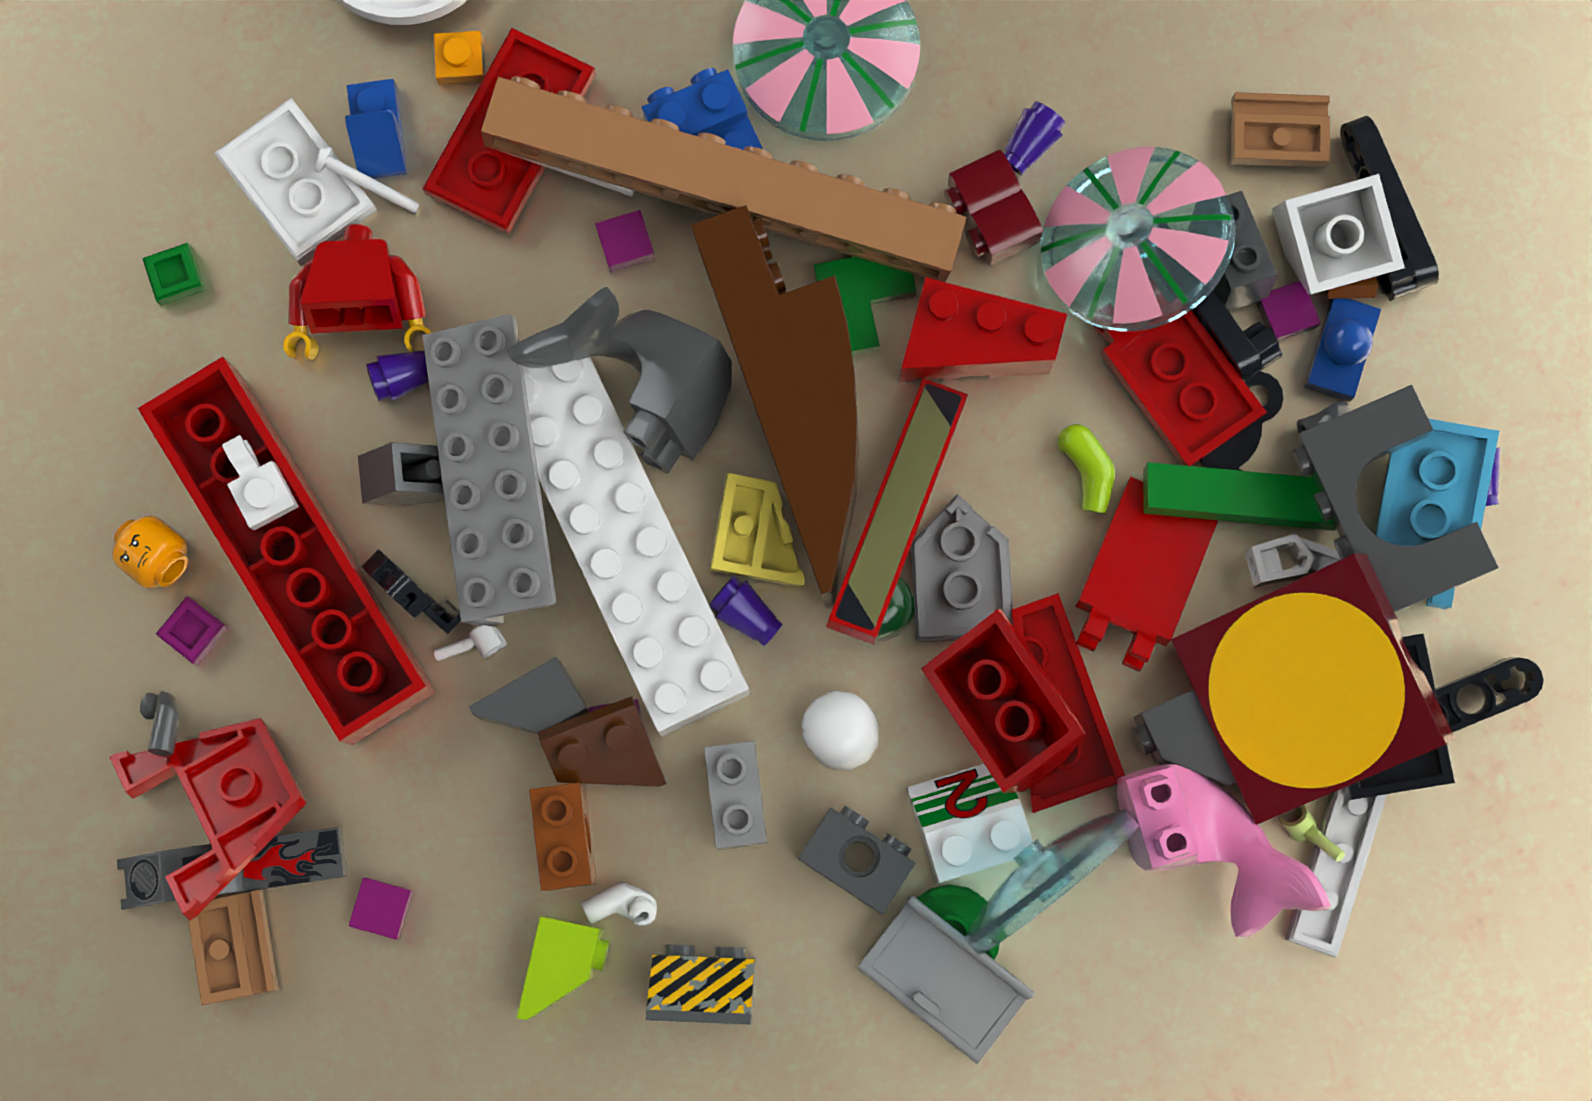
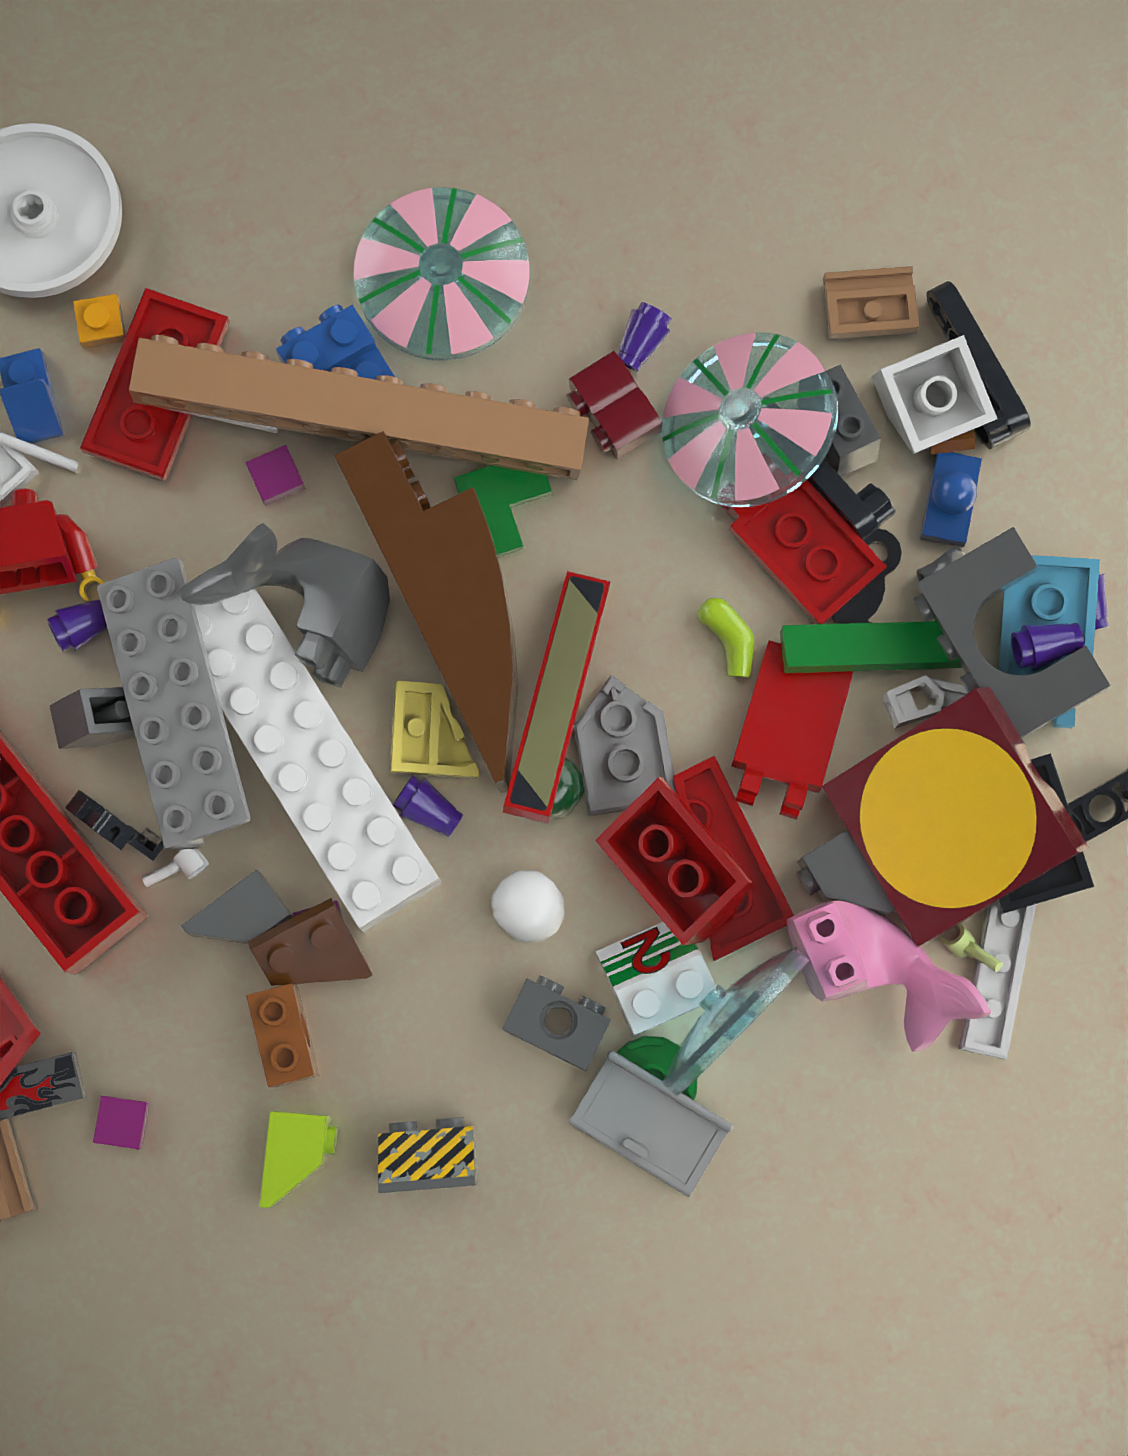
camera: 10 degrees left, 0 degrees up
white arm [581,882,657,926] -> none
light grey brick [704,741,768,850] -> none
red wedge [899,277,1067,383] -> none
magenta tile [1257,281,1321,341] -> none
none -> dark purple cone [1011,623,1084,670]

